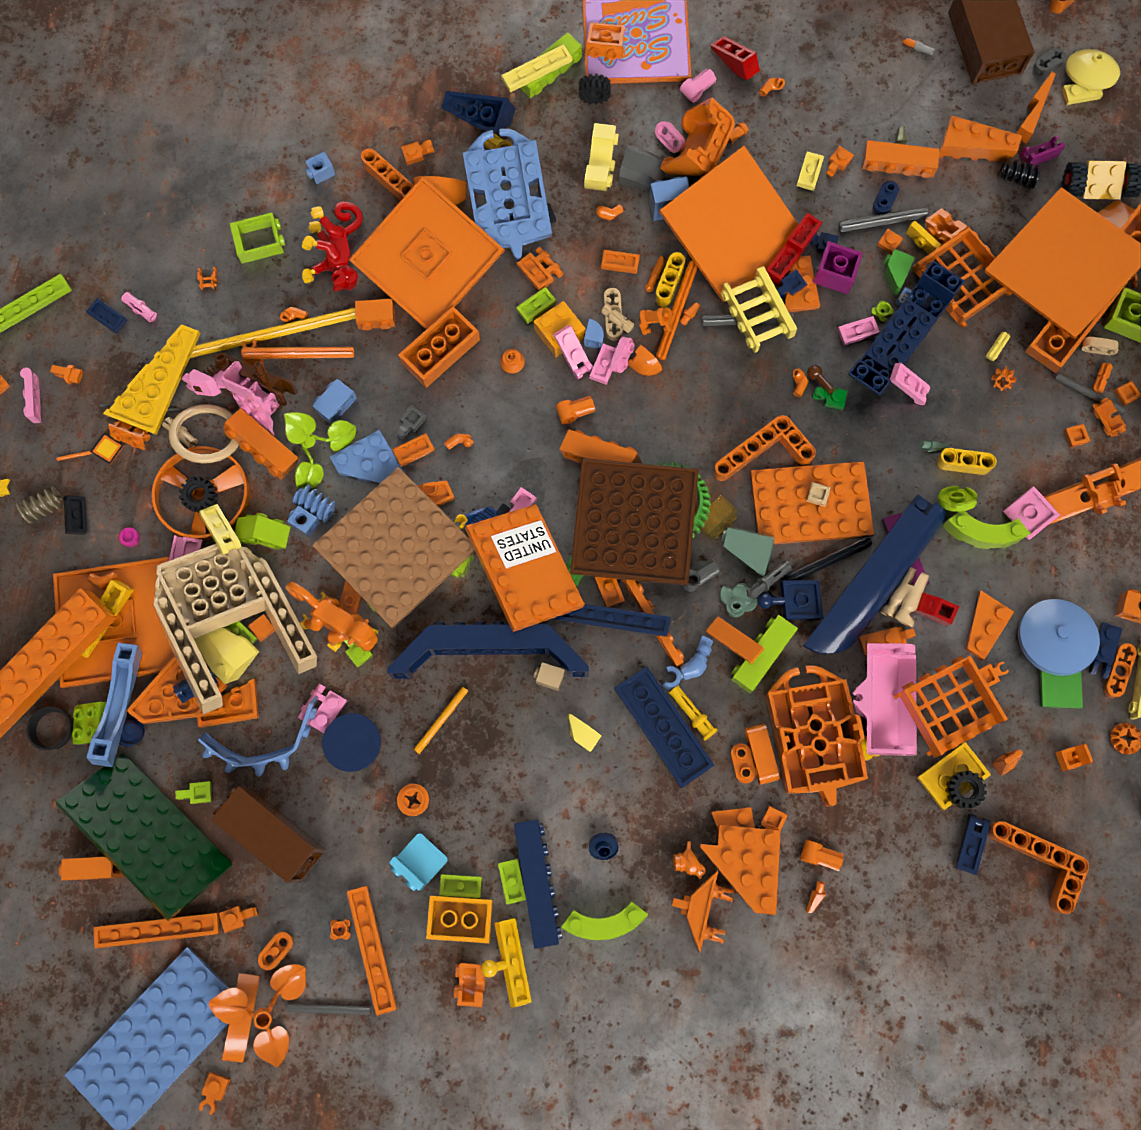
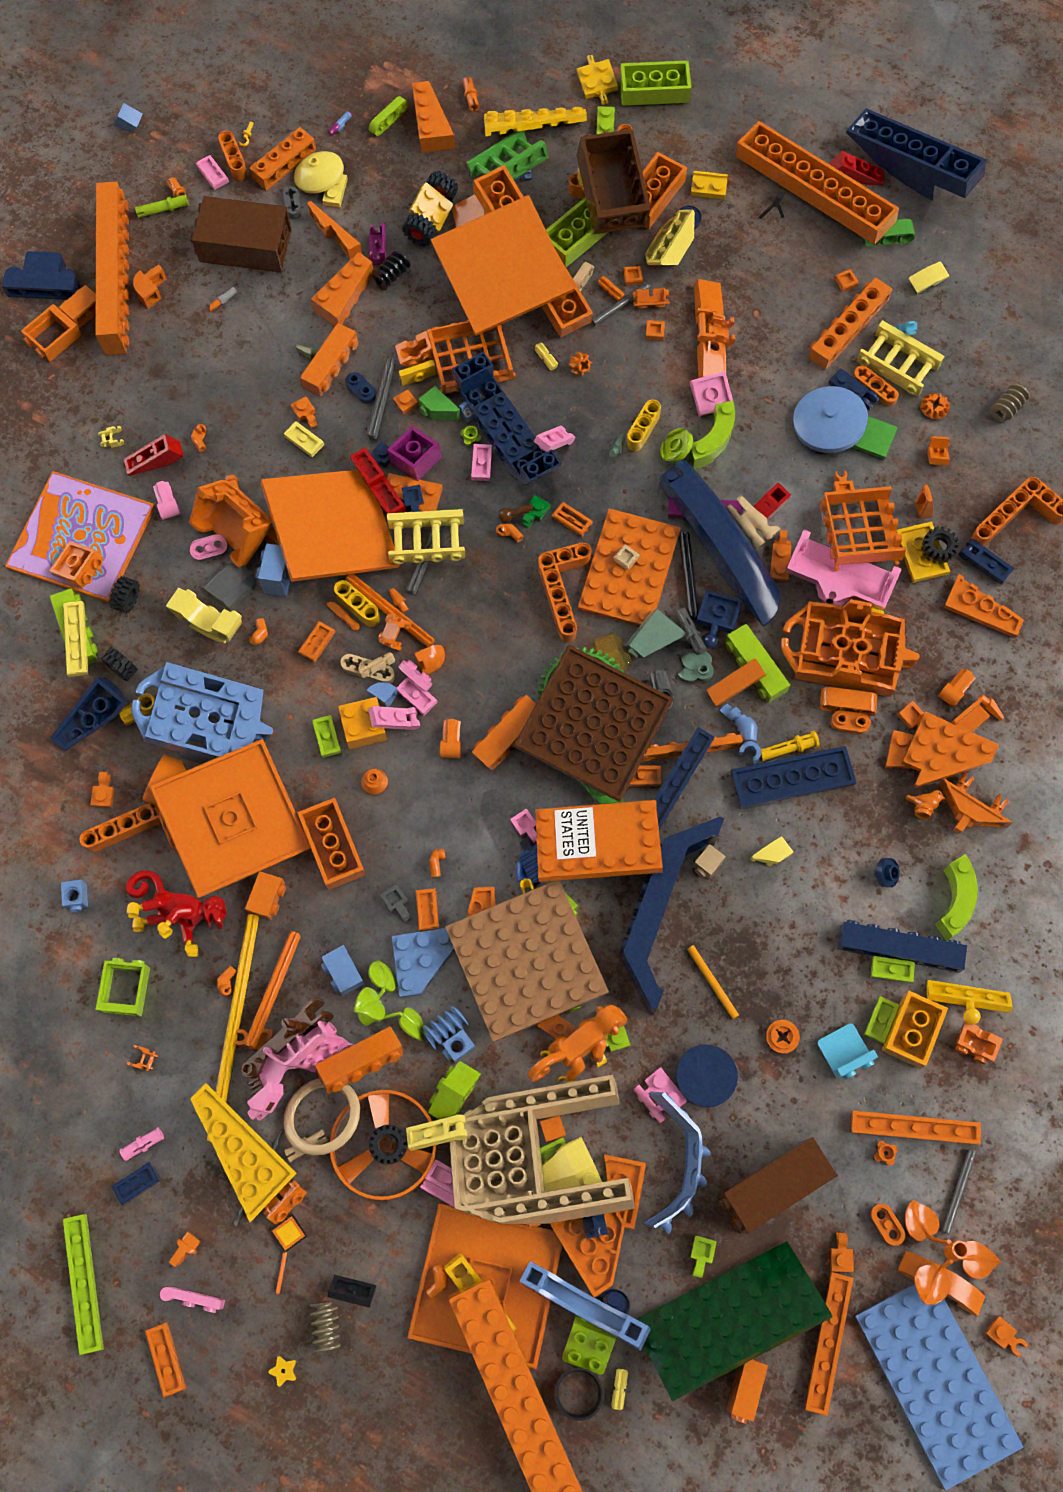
camera: 70 degrees left, 5 degrees down
dark pink tile [119,527,140,547] -> none
orange plate [517,247,564,291] -> none
orange wing [965,590,1014,660] -> none
none -> light yellow piece [98,426,124,448]
none -> black tyre [100,647,138,681]
none -> orange brick [250,127,316,191]
none -> orange tile [552,501,593,537]
none -> light yellow piece [611,1368,628,1410]
none -> orange wing [944,574,1024,638]
none -> orange panel [952,697,990,732]

